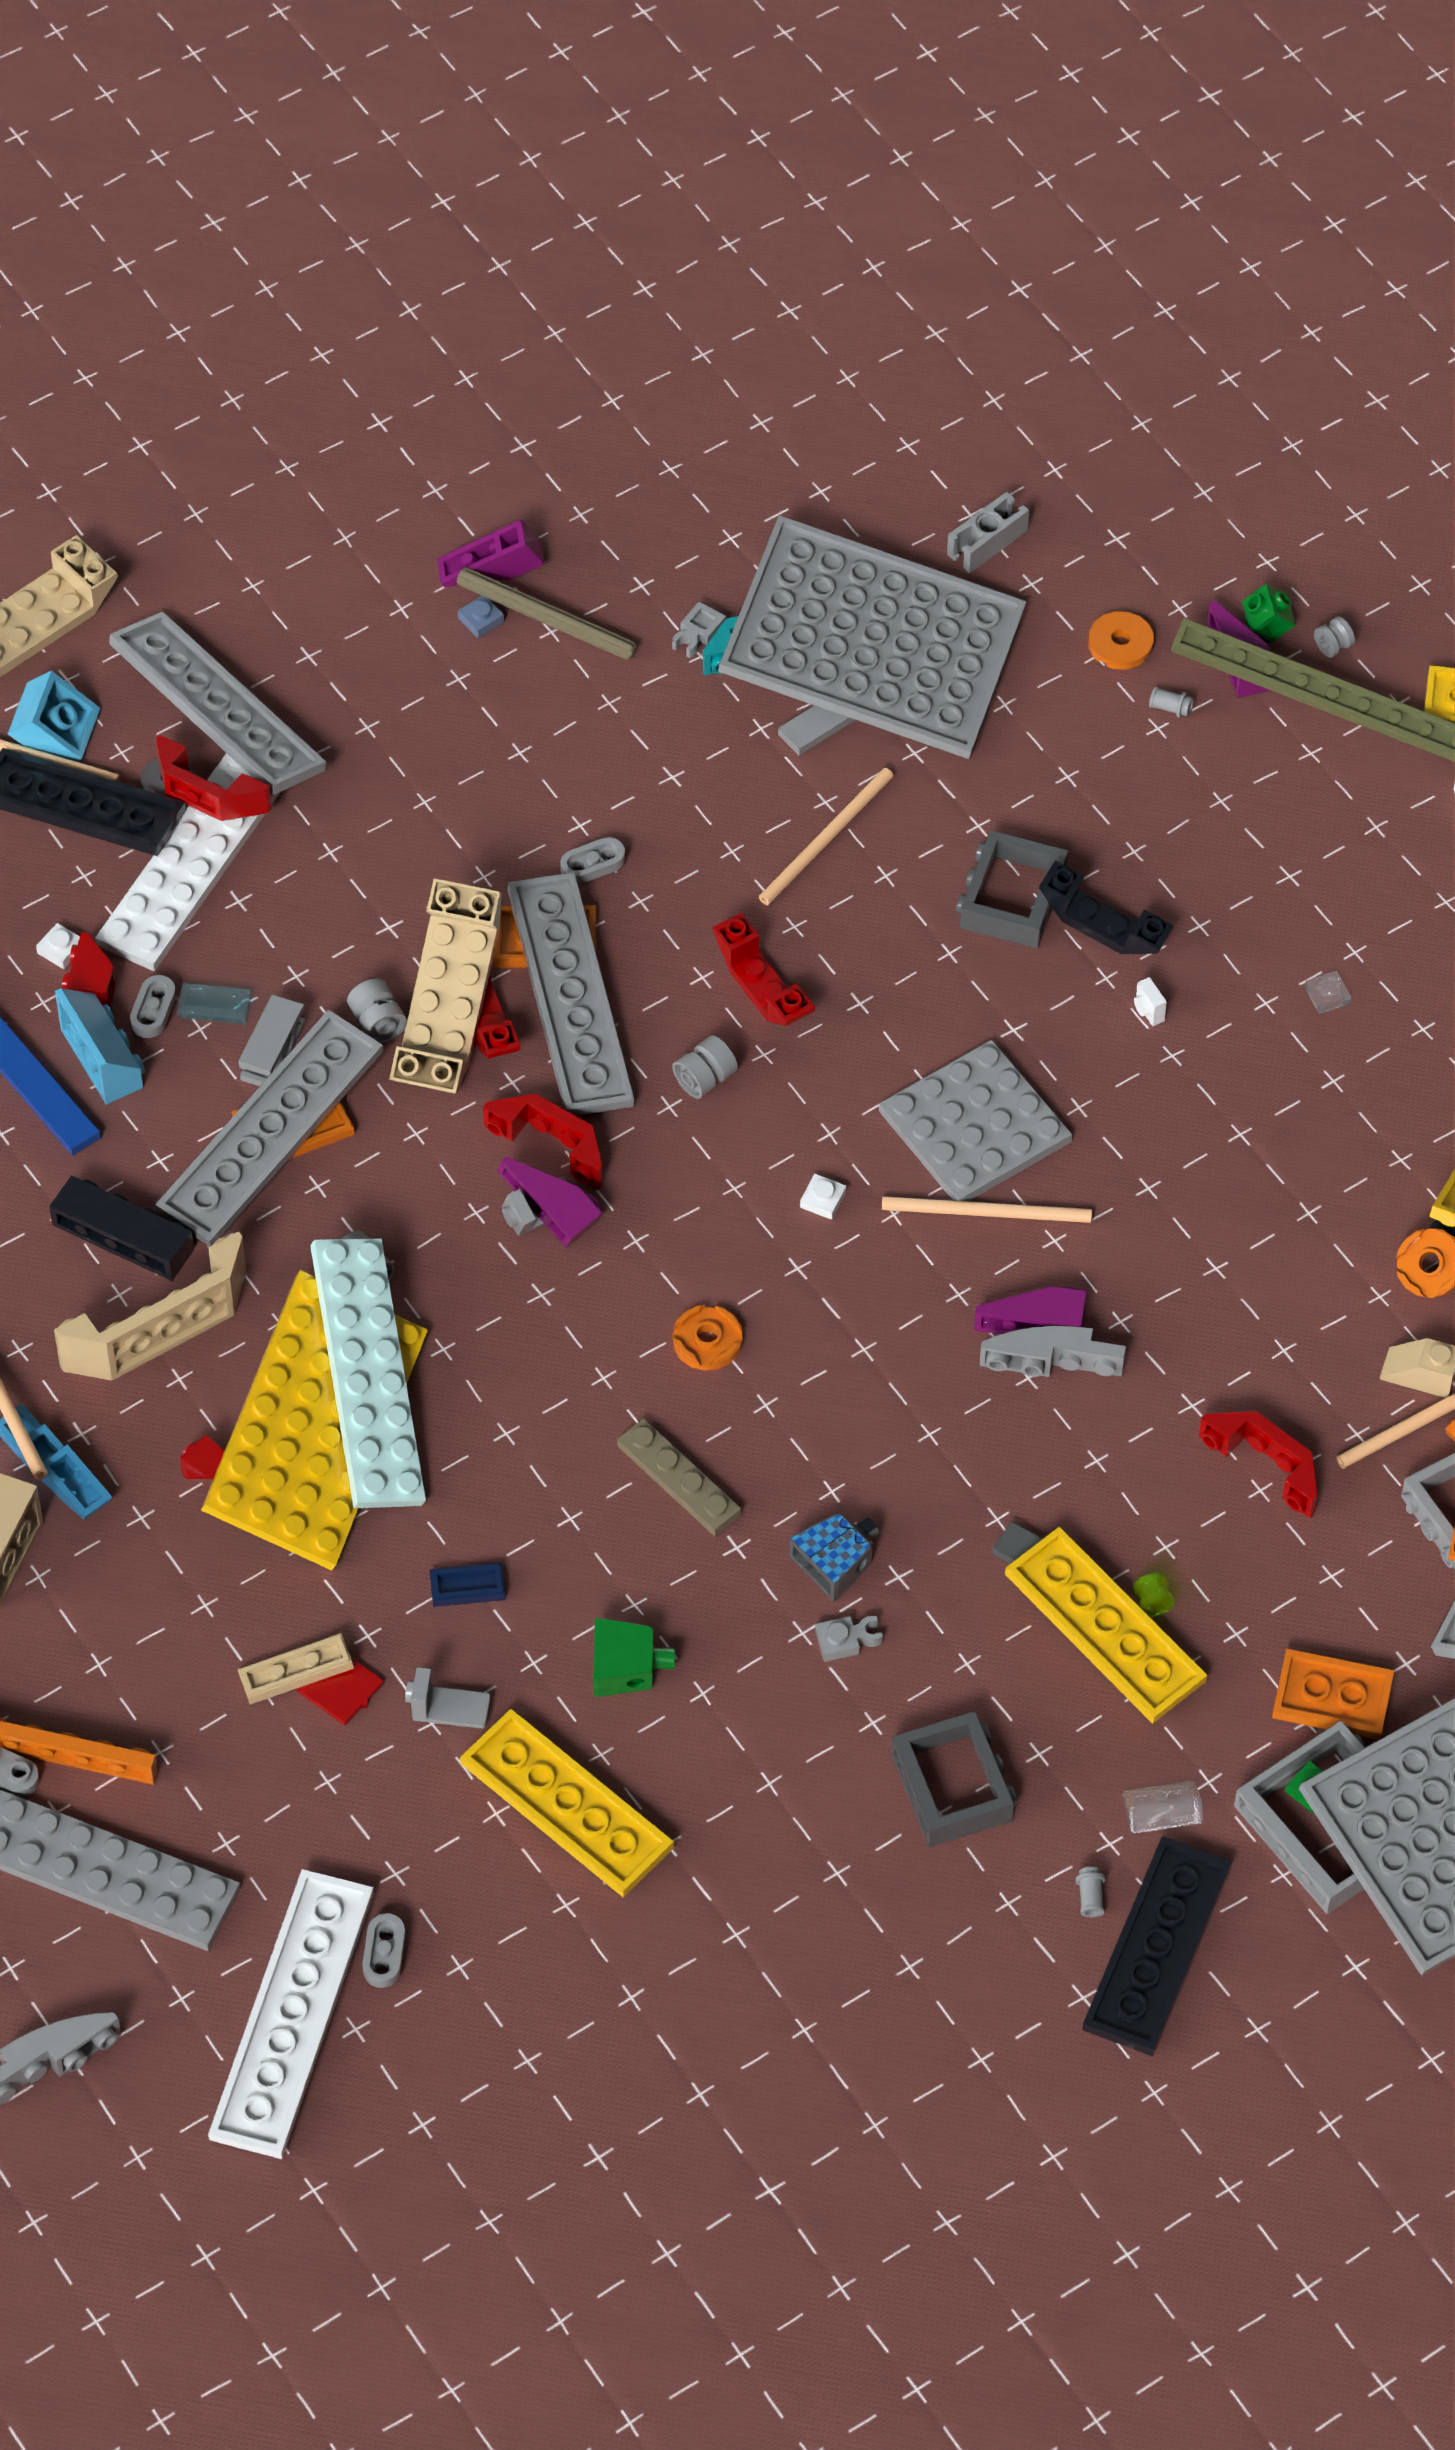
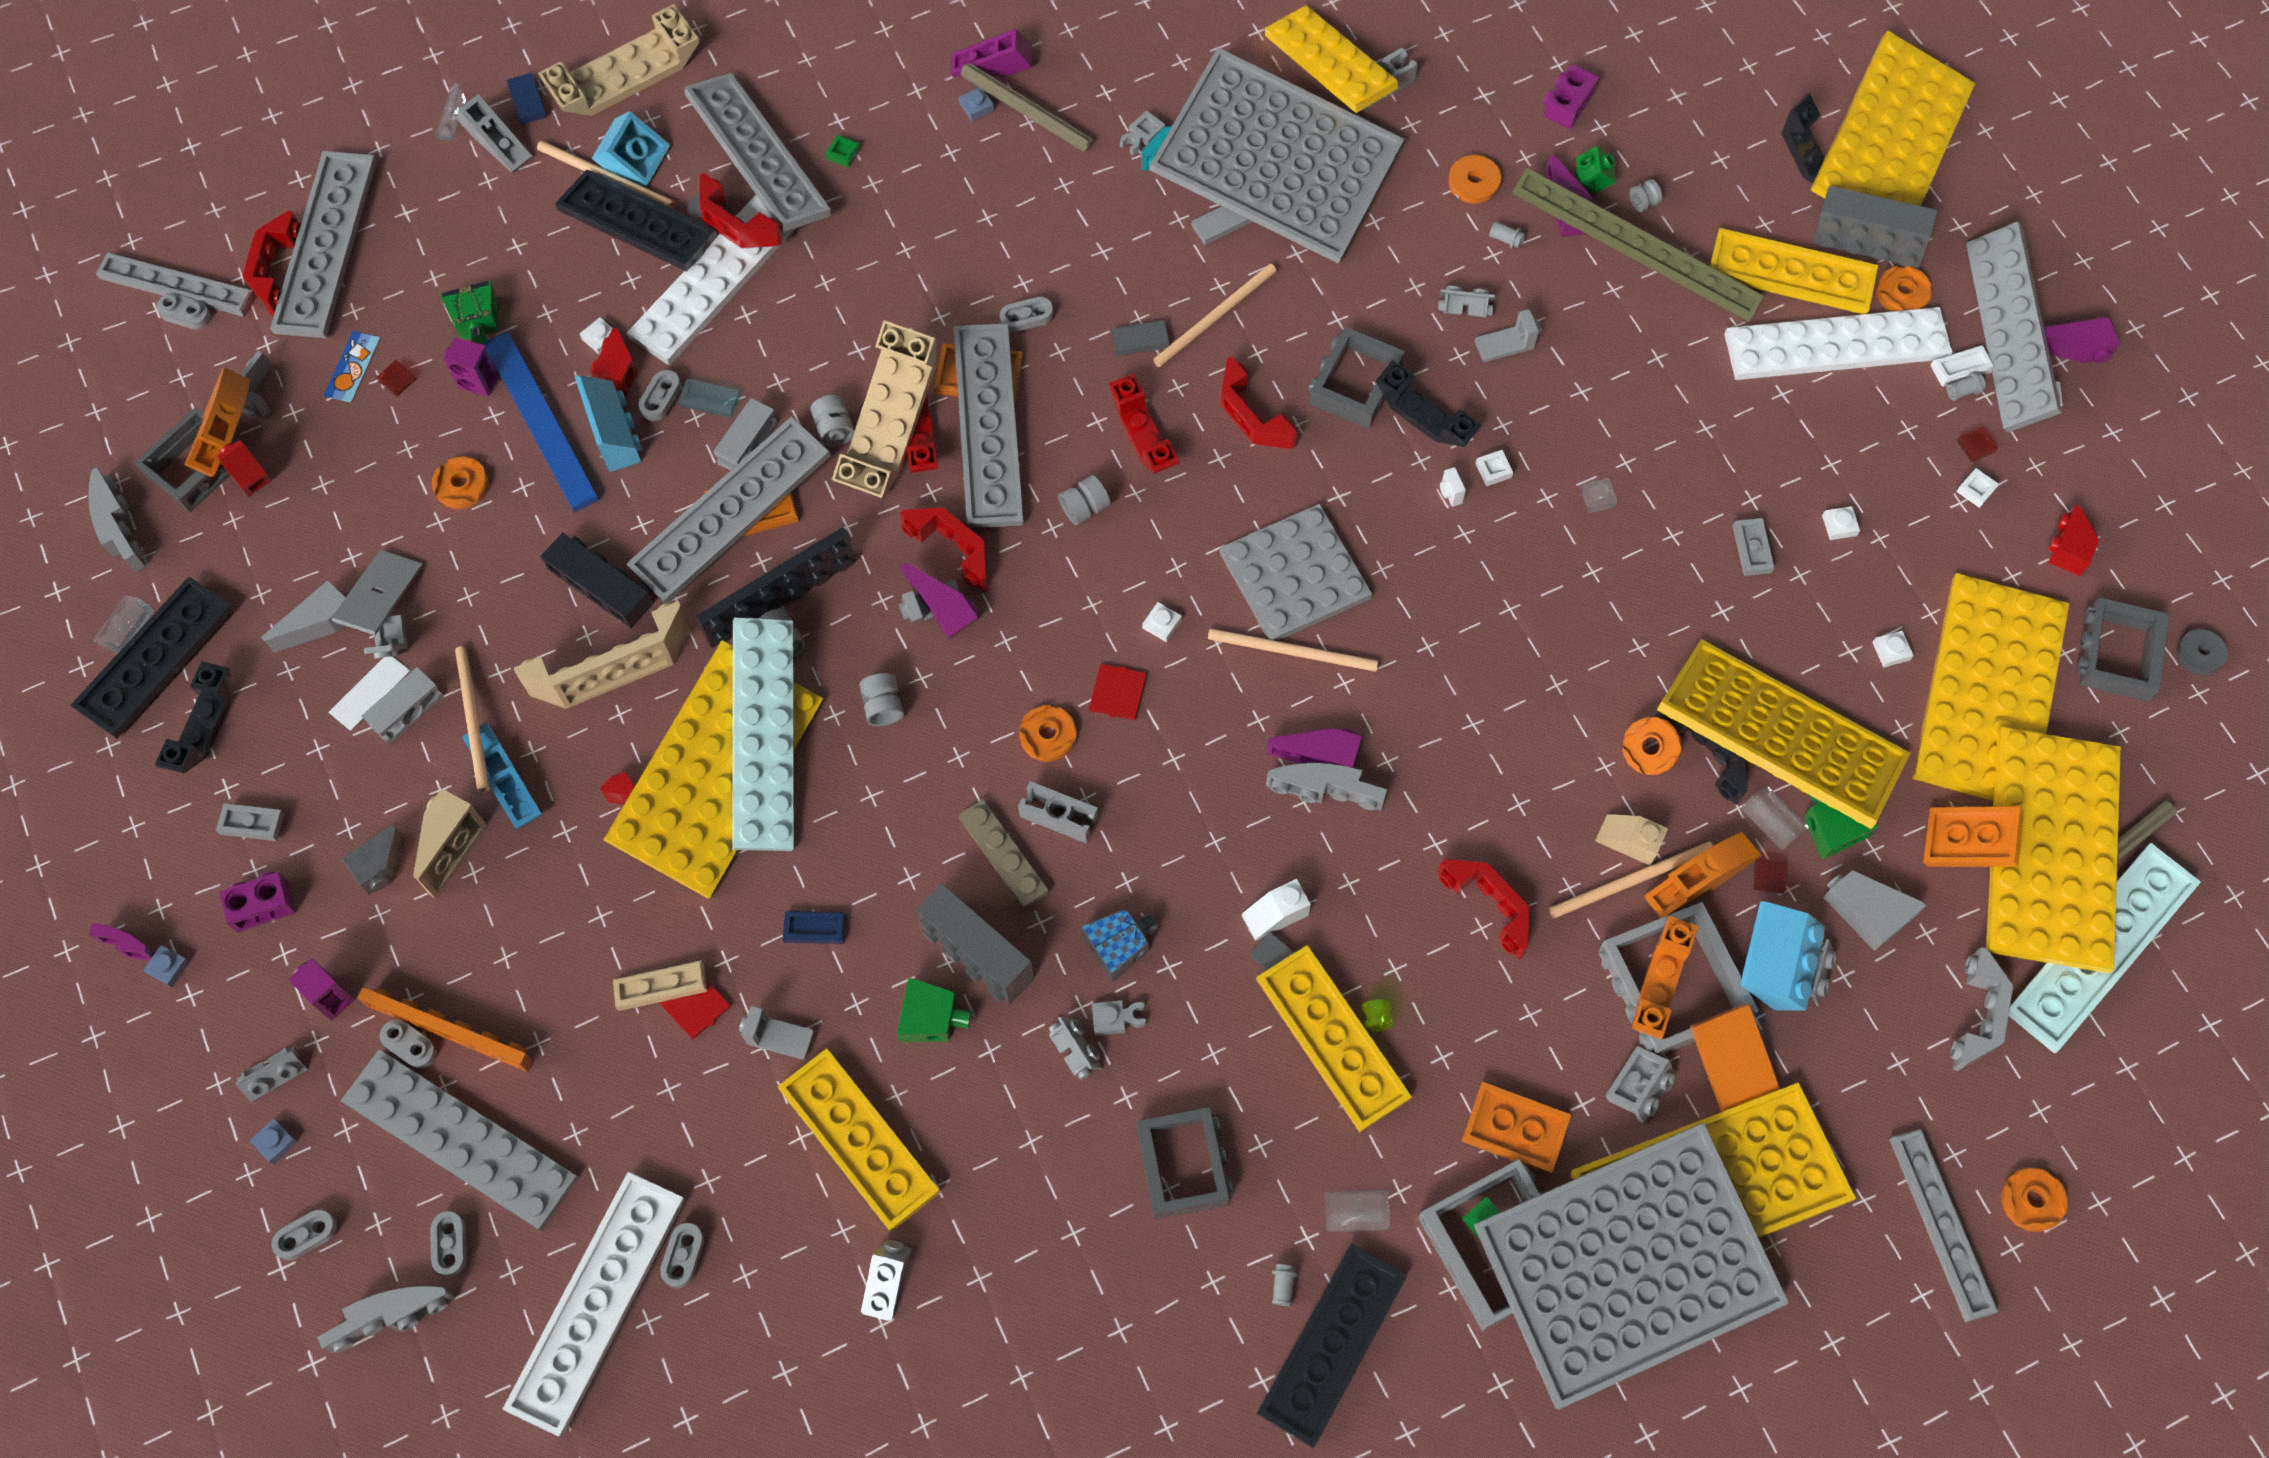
camera: 10 degrees right, 10 degrees up
none -> light grey plate [430,1211,467,1277]
none -> black plate [696,527,856,648]
none -> green tile [825,135,861,168]
none -> light grey wheel [859,673,904,726]
none -> bracket [861,1240,913,1321]
none -> dark grey brick [917,884,1034,1005]
none -> light grey piece [1018,781,1098,844]
none -> light grey hinge [1049,1017,1103,1080]
none -> red piece [1089,664,1147,720]
none -> dark grey tile [1111,320,1169,356]
none -> red slope [1221,356,1298,449]
none -> white slope [1242,879,1311,941]
none -> yellow plate [1265,5,1398,113]
none -> light grey hinge [1438,286,1495,318]
none -> light grey bracket [1475,309,1540,362]
none -> white plate [1475,450,1513,486]
none -> magenta brick [1543,64,1599,129]

